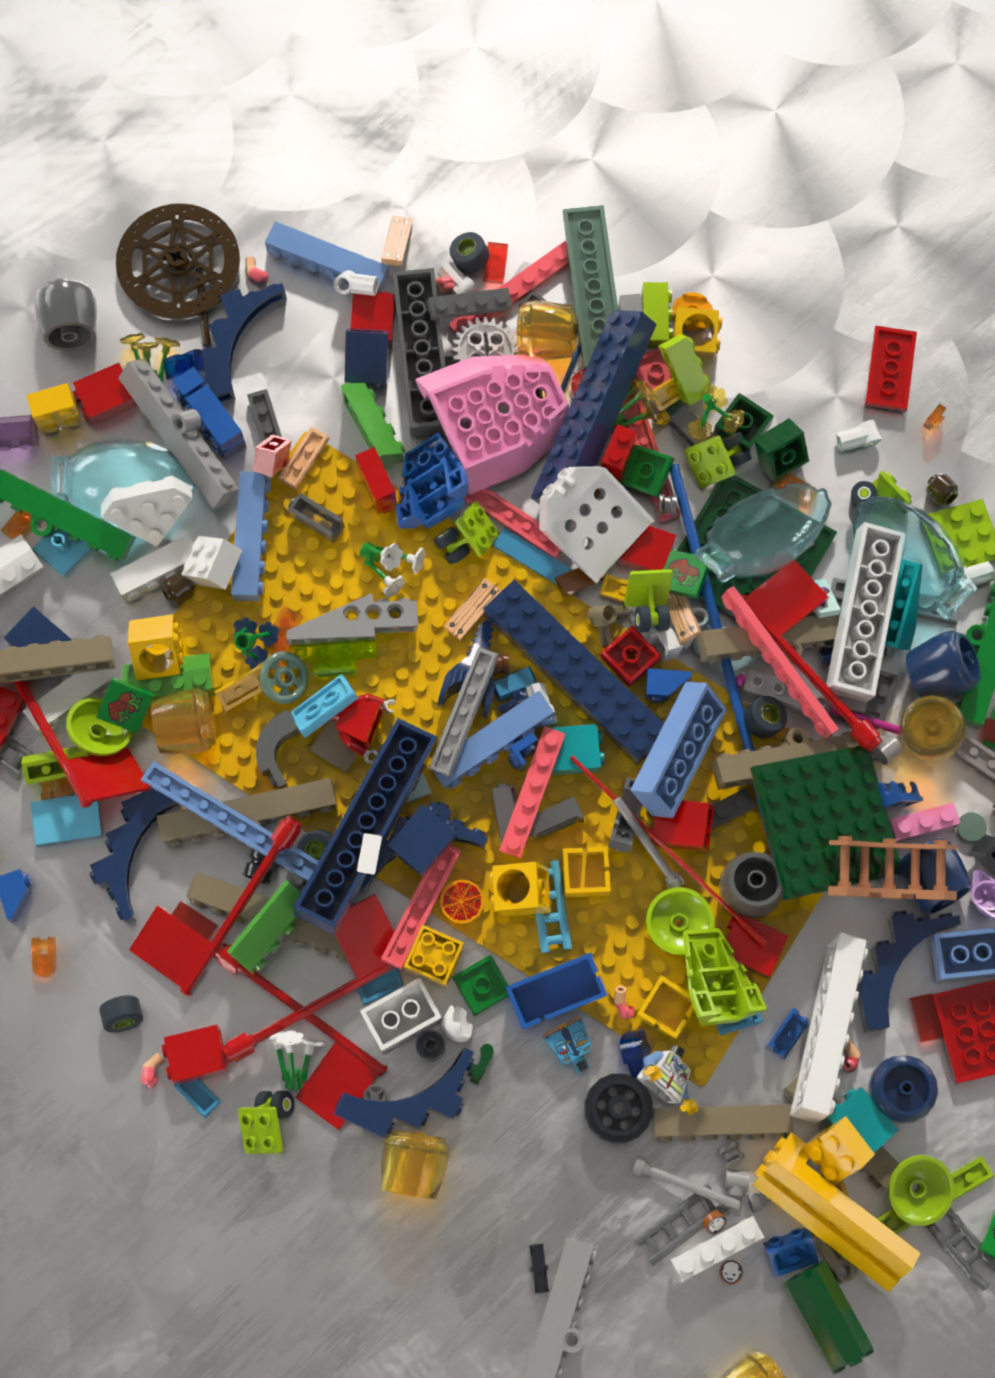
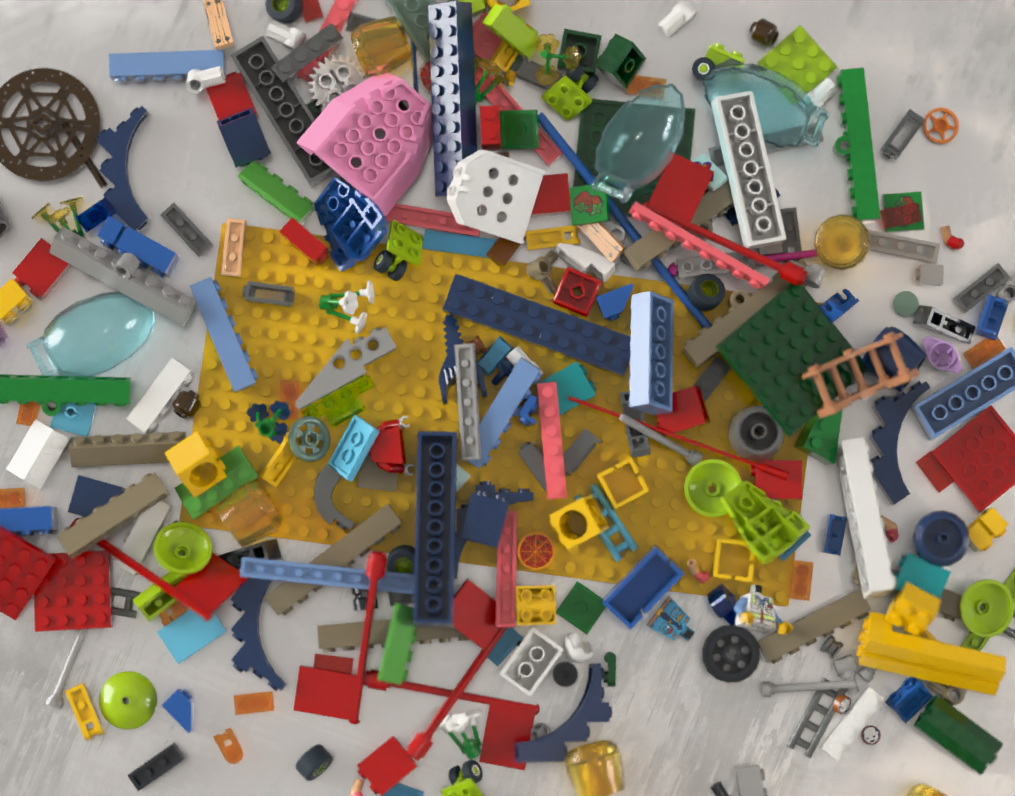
camera: 25 degrees left, 10 degrees up
green tile [96,677,154,734] -> none
white brick [101,476,193,547] -> none
white brick [182,536,242,590] -> none
coral arm [245,257,268,283] -> none
brick [252,435,292,477] -> none
white sticker [357,833,382,874] -> none
coral arm [435,276,455,292] -> none
light nougat tile [444,578,501,641] -> none
lime plate [624,569,673,633] -> none
flat silver wheel [658,494,677,516] -> none
teal slope [885,559,923,651] -> none
bright pink brick [889,802,961,843] -> none
dark blue piece [906,631,981,701] -> none
none -> dark tan brick [69,431,187,467]
none -> black slope [218,539,281,570]
none -> clear orange plate [234,691,275,715]
none -> clear orange plate [789,560,814,601]
none -> green wedge [794,399,843,465]
none -> yellow piece [967,507,1009,552]

